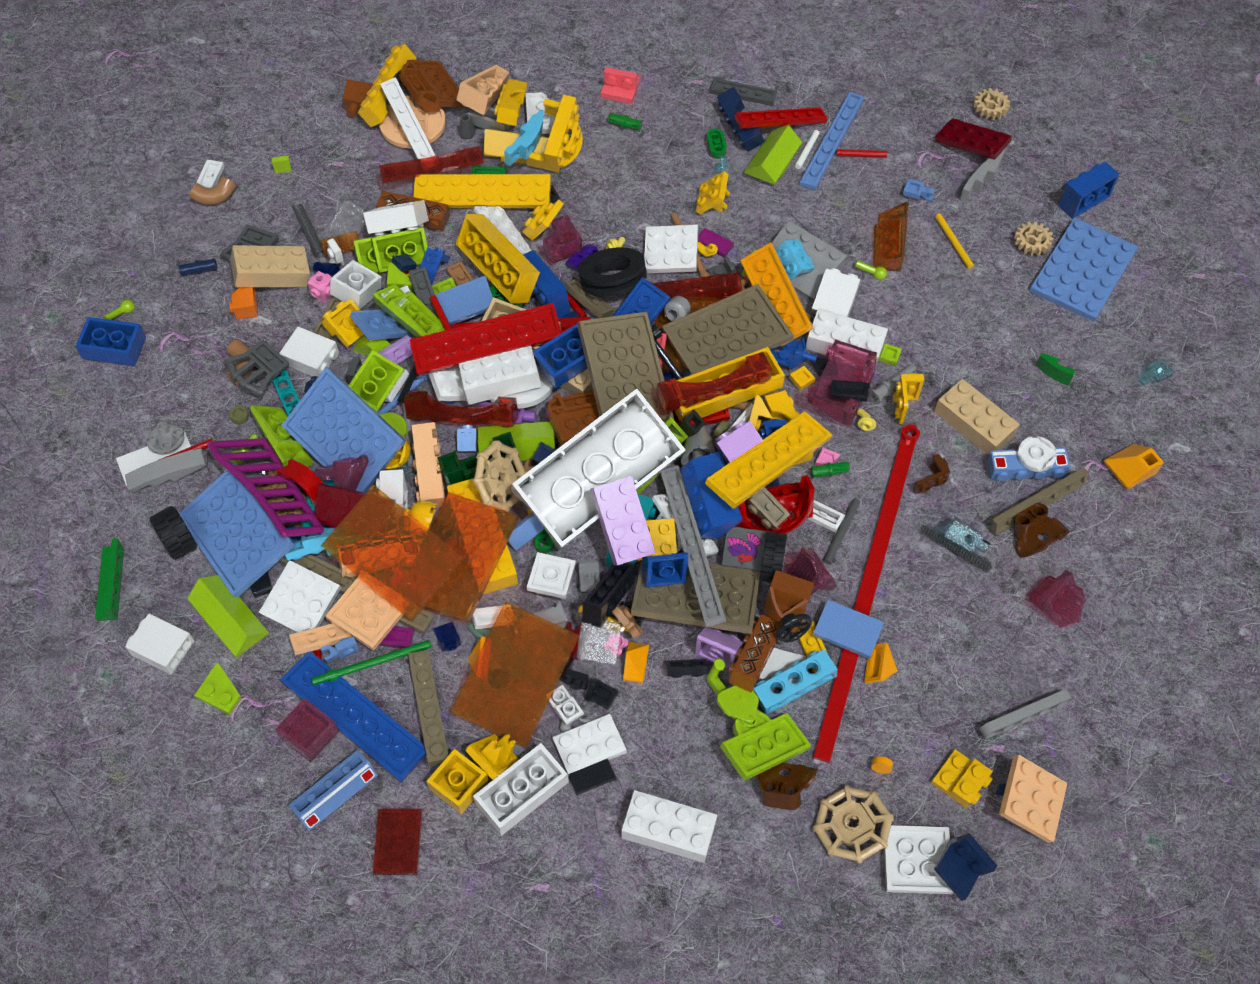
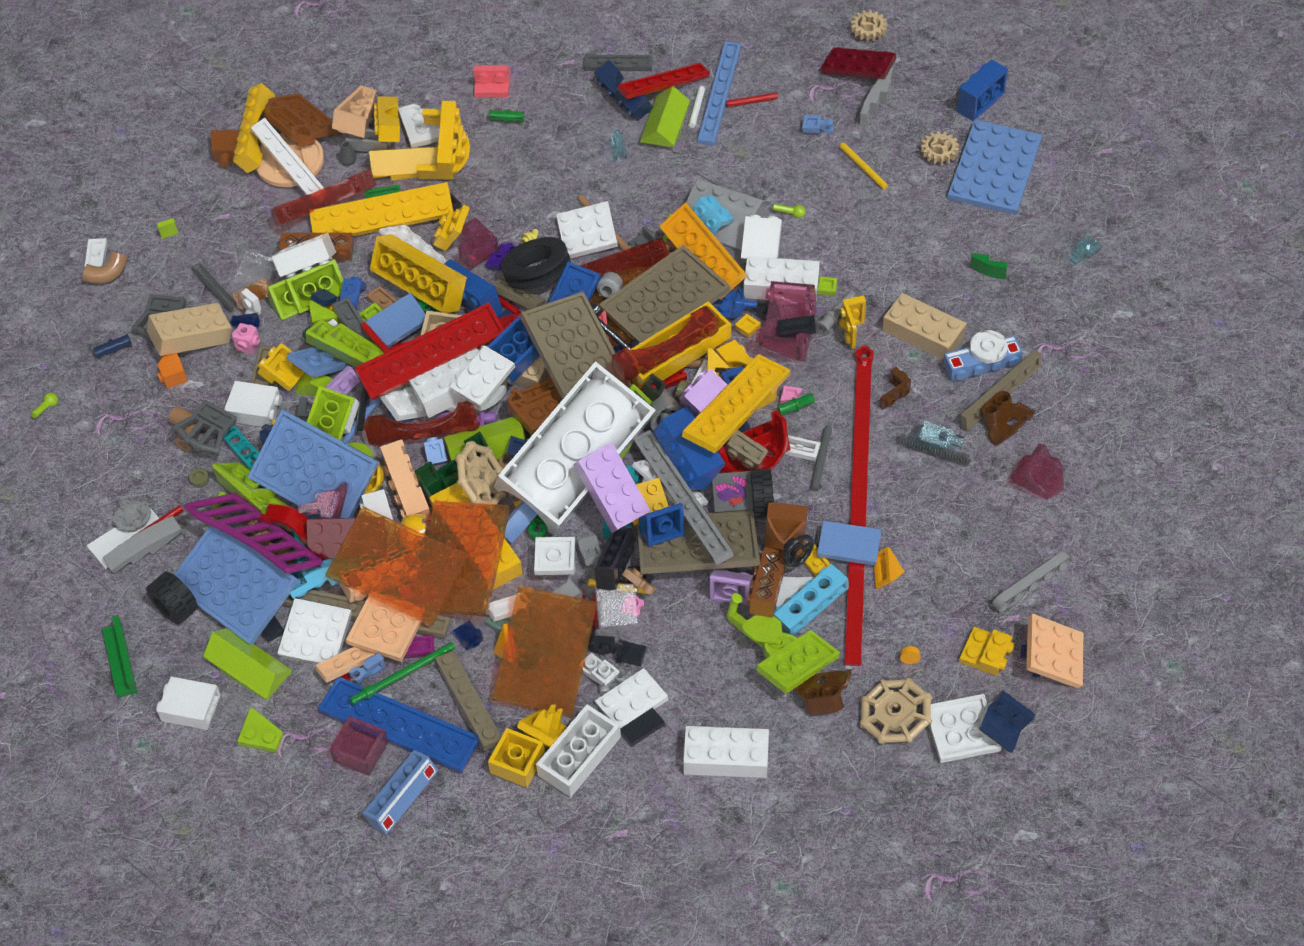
camera: 10 degrees left, 5 degrees down
blue brick [75,317,146,366] -> none
white brick [330,260,382,309] -> none
clear red plate [373,809,422,876] -> none
medium azure slope [504,110,544,166] -> none
light orange slope [623,642,649,683] -> none
black plate [666,659,708,678] -> none
yellow plate [696,171,730,215] -> none
magenta tile [698,228,734,257] -> none
yellow arm [698,242,718,257] -> none
green plate [707,128,727,158] -> none
clear pink piece [786,547,837,595] -> none
light yellow plate [857,408,876,431] -> none
clear orange slope [873,202,909,272] -> none
light orange slope [1103,444,1164,490] -> none
none -> white plate [450,345,515,408]

